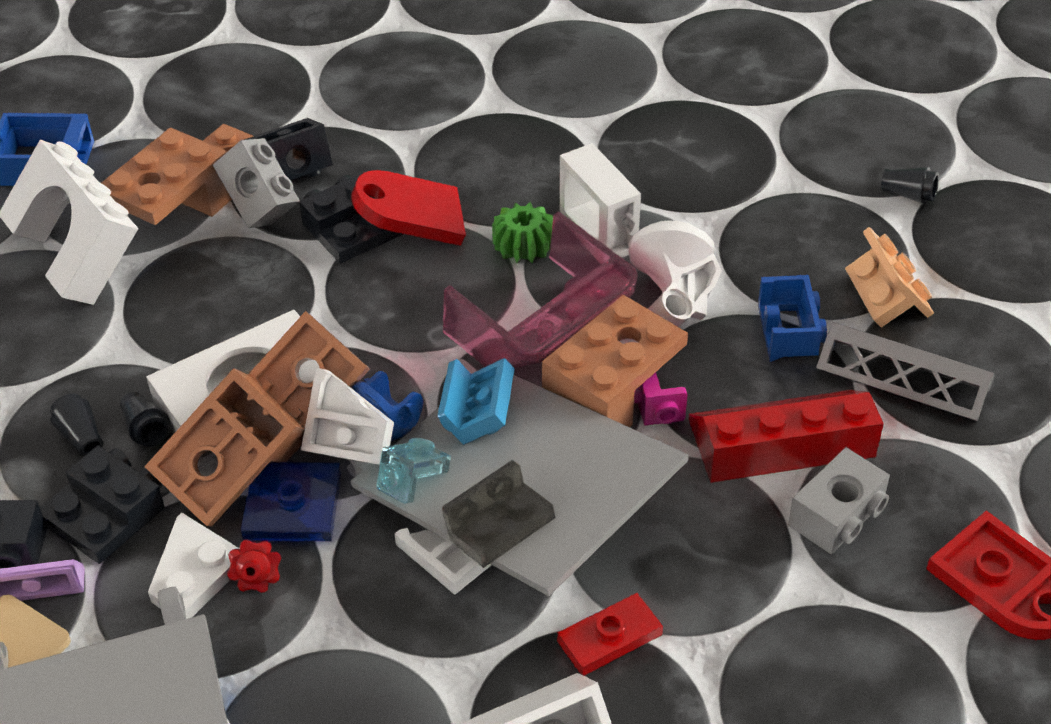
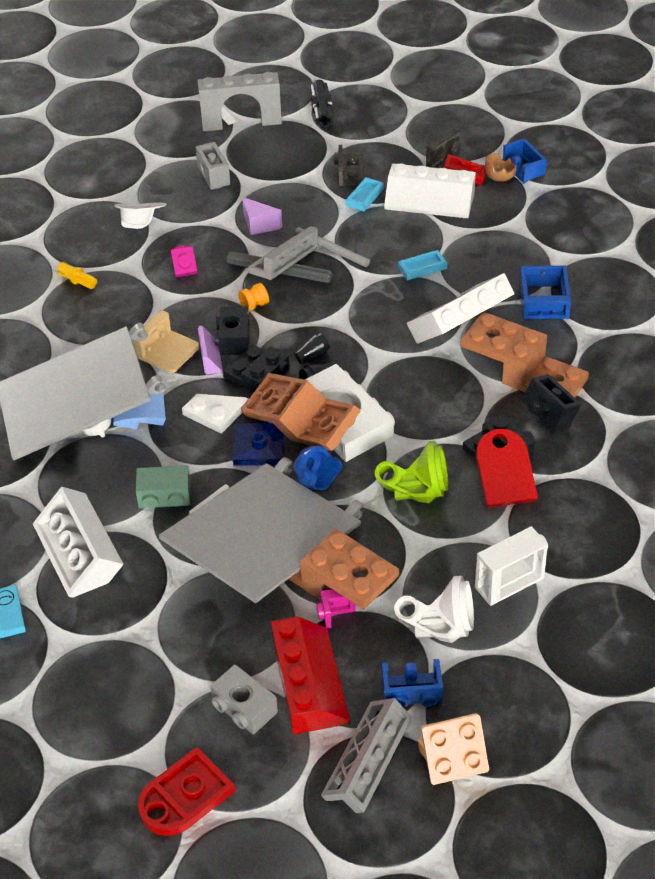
camera: 90 degrees right, 0 degrees up
light grey brick [213,138,300,228] -> none
red plant [227,539,282,593] -> none
white wing [301,368,394,466] -> none
clear light blue bracket [376,438,451,504] -> none
dark azure bracket [438,358,515,445] -> none
clear smoke bracket [442,460,556,568] -> none
clear pink windscreen [443,212,638,369] -> none
bright green gear [492,202,555,263] -> none
red plate [557,593,663,676] -> none
black cone [881,167,939,203] -> none
none -> sand green brick [136,465,191,508]
none -> lime piece [375,441,448,504]

